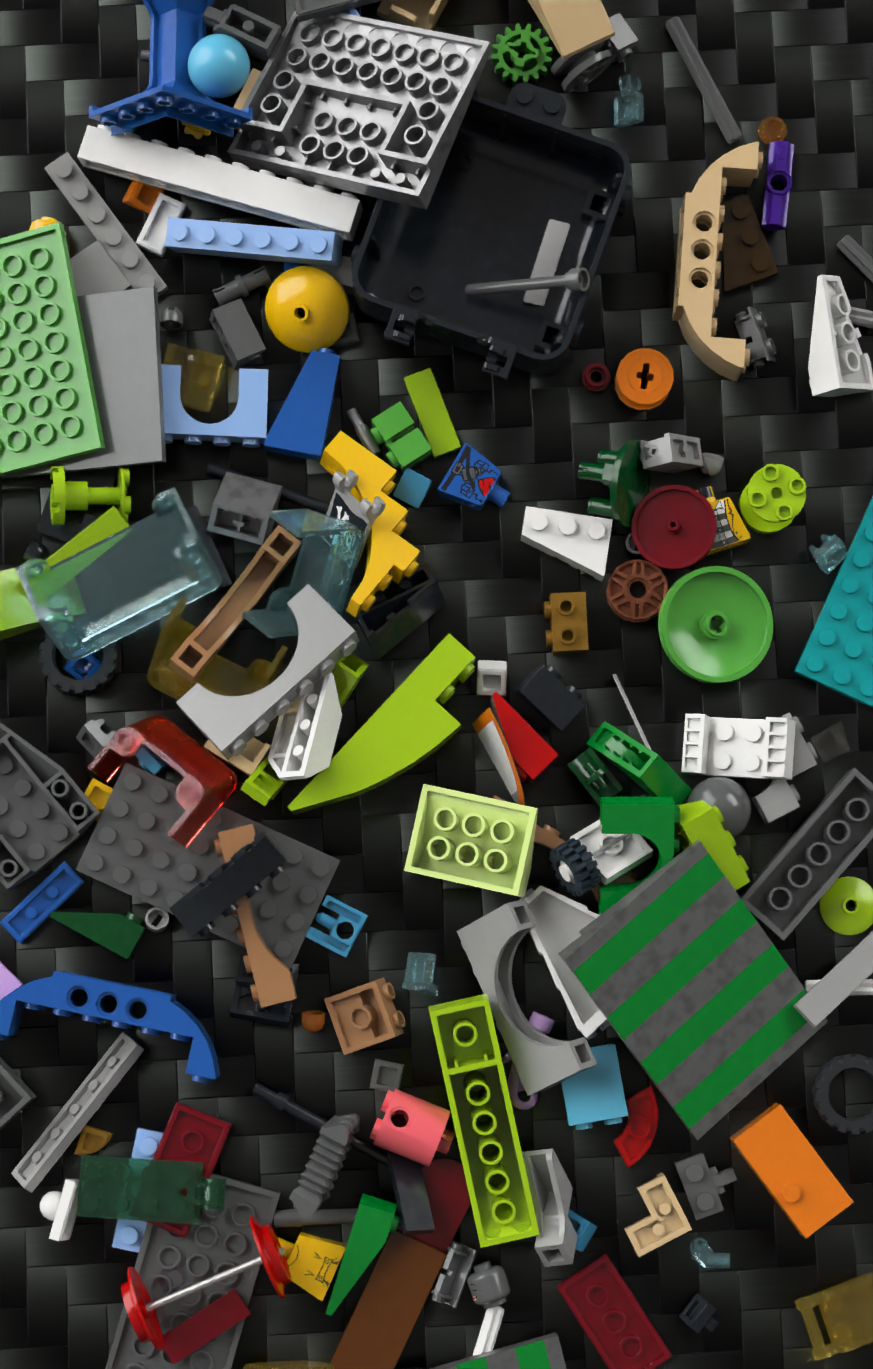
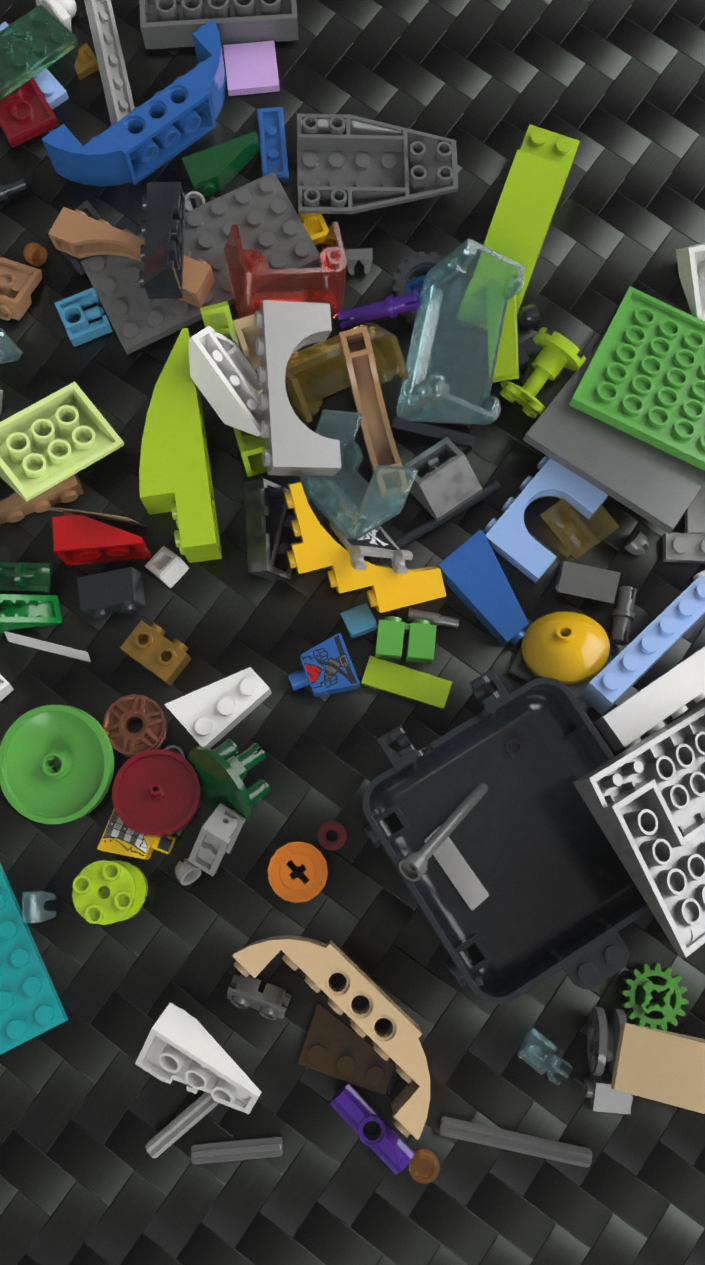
camera: 130 degrees right, 5 degrees down
none -> dark purple pin [338,291,420,329]

